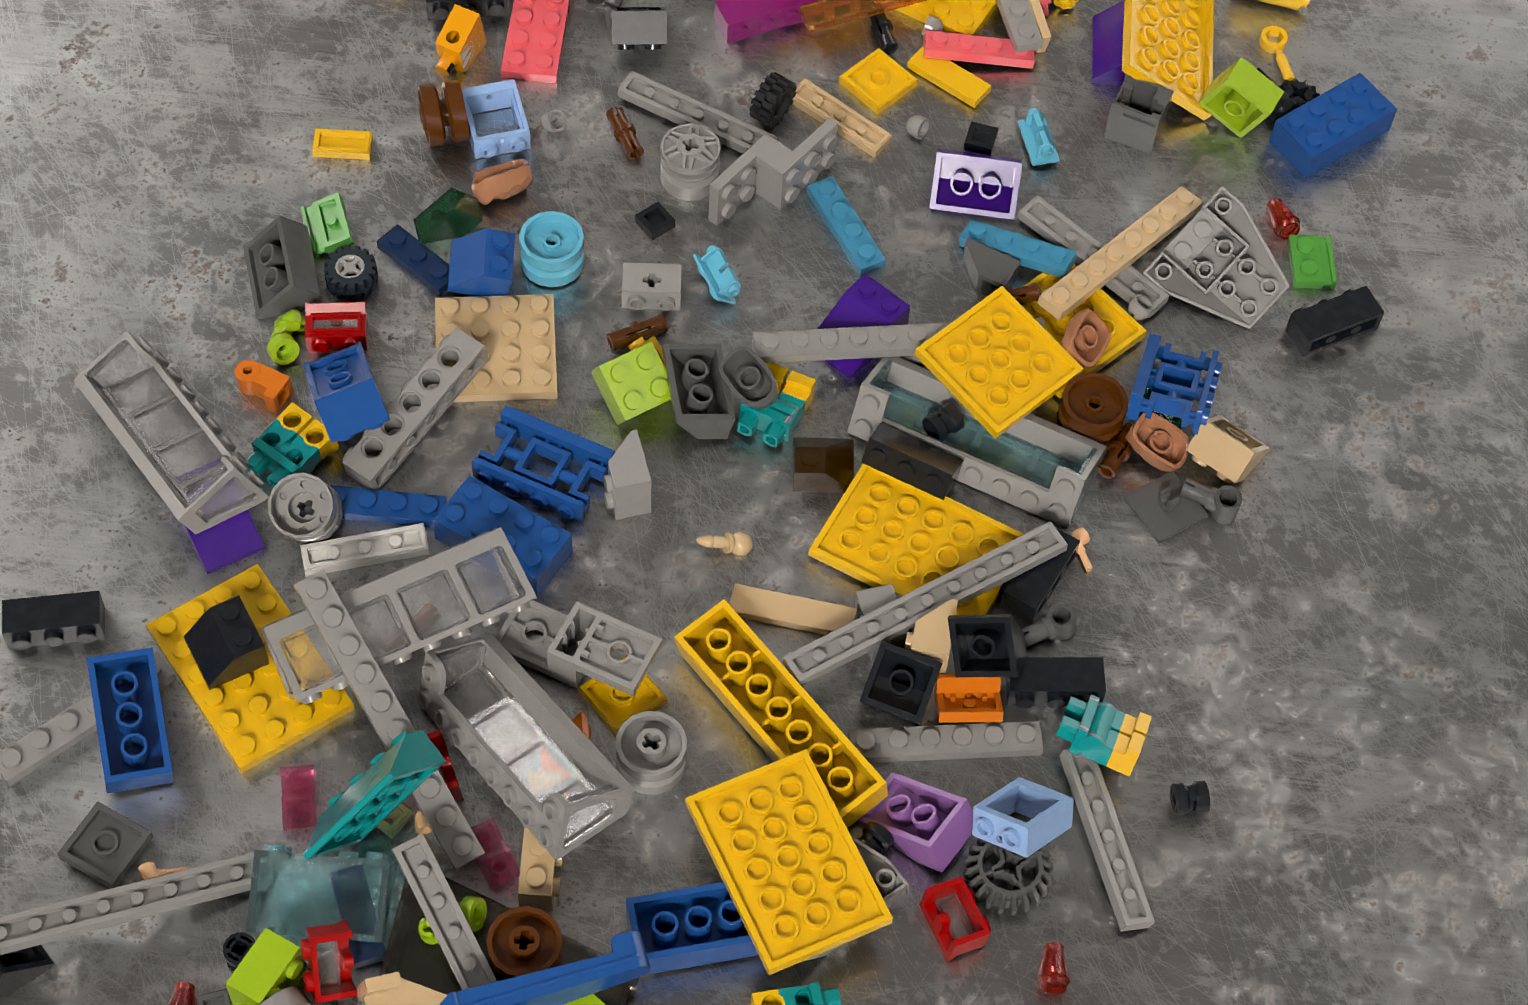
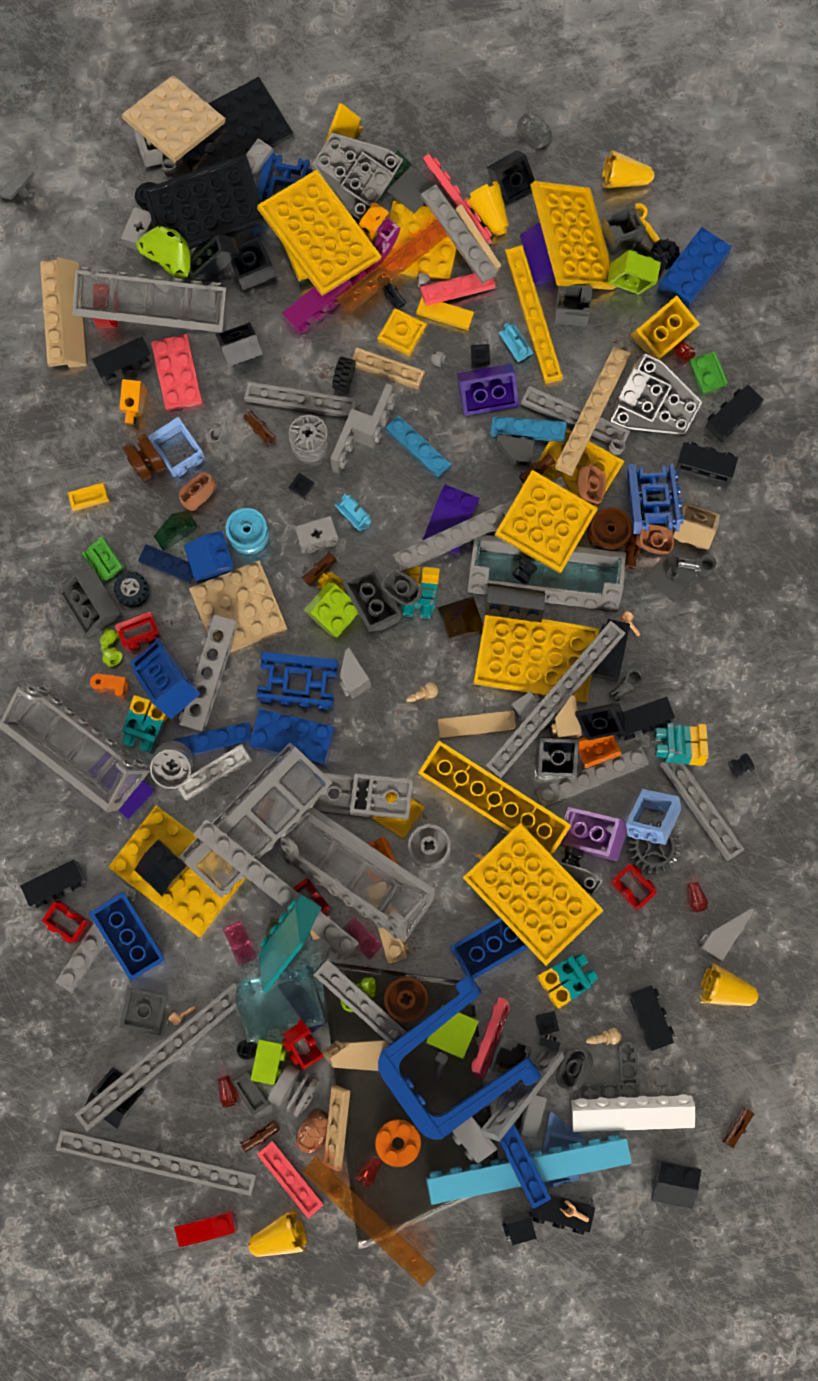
camera: 10 degrees left, 20 degrees up
none -> red window [41,901,91,944]
none -> yellow tile [505,245,563,384]
none -> dark grey piece [602,204,646,255]
none -> yellow slope [630,296,700,359]
none -> black brick [675,442,738,484]

